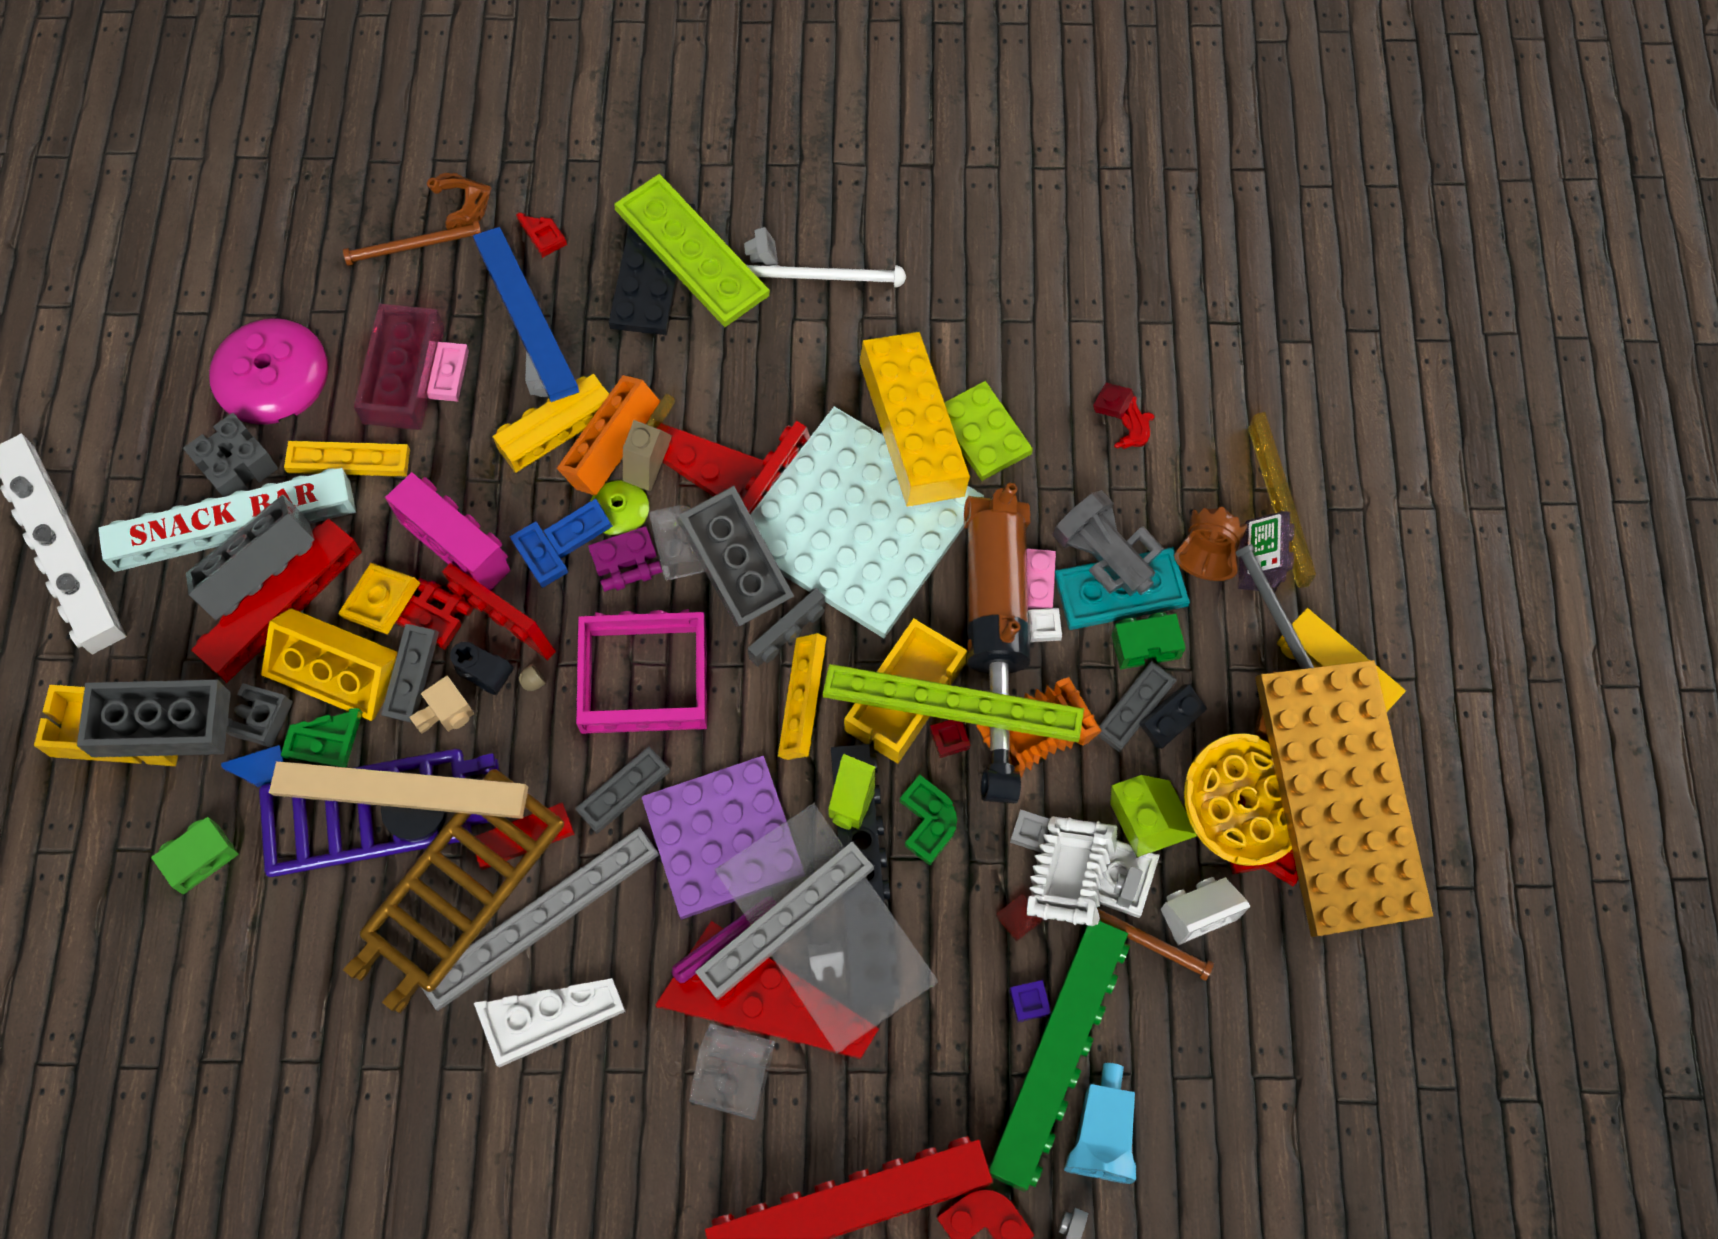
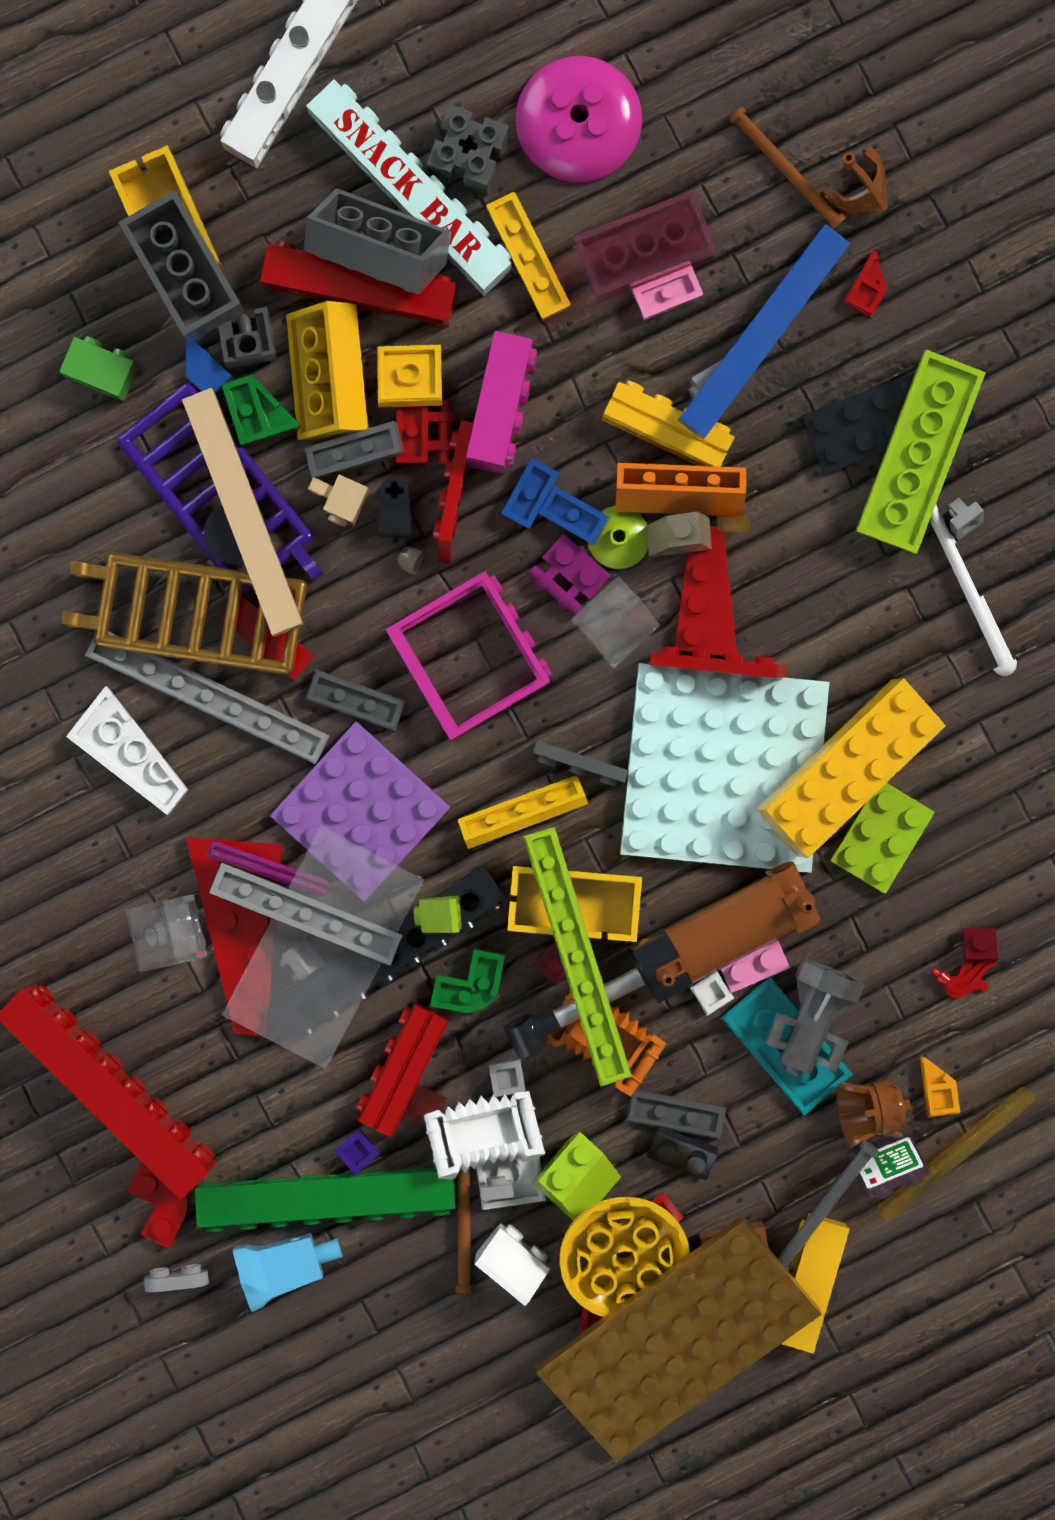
camera: 60 degrees right, 20 degrees up
dark grey brick [676,486,794,627] -> none
green brick [1111,612,1186,670] -> none
none -> red brick [355,1002,450,1137]
none -> light orange tile [919,1056,960,1117]

